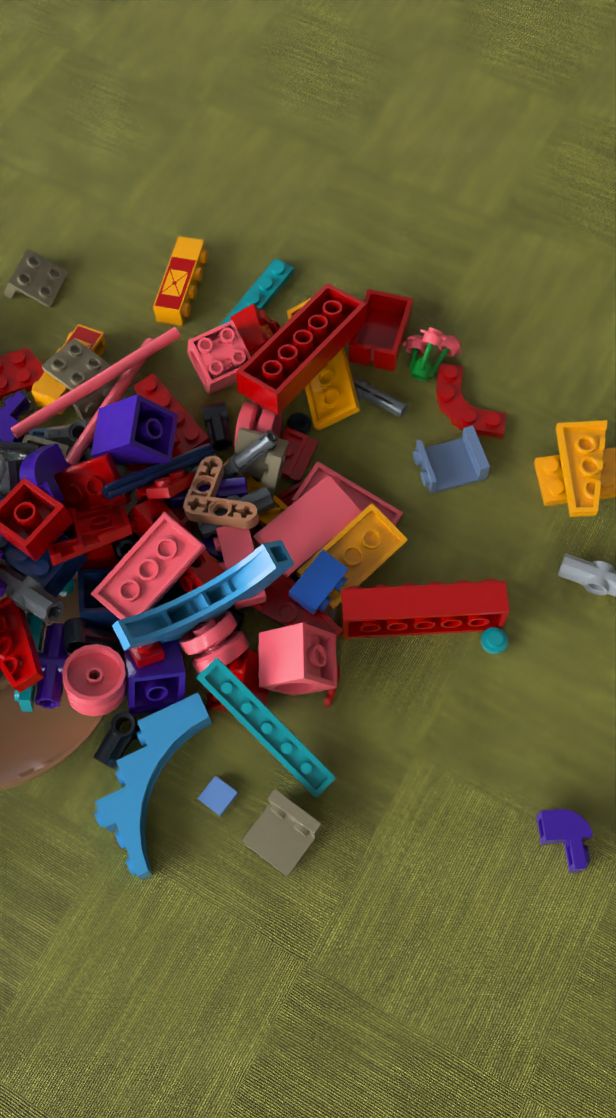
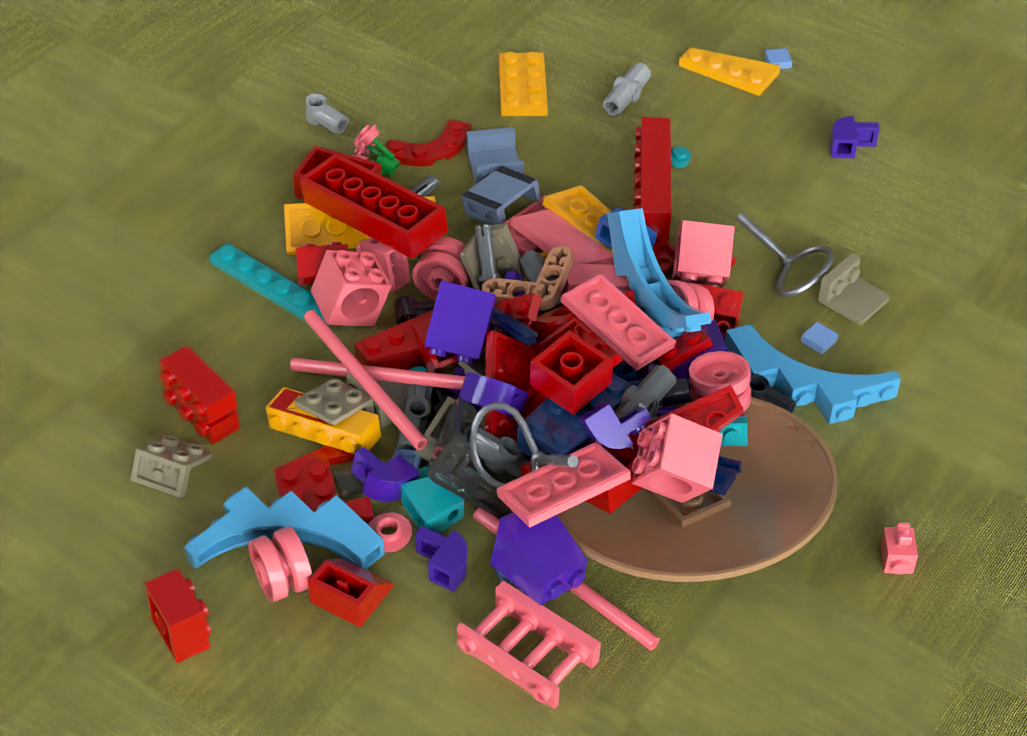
camera: 90 degrees left, 20 degrees down
light orange brick [153,236,209,326] -> none
teal plate [196,657,336,798] -> none
light orange wing [556,420,608,517] -> none
none -> red piece [159,345,240,445]
none -> light grey piece [305,93,349,135]
none -> sand blue panel [461,166,541,225]
none -> flat silver piece [736,212,834,297]

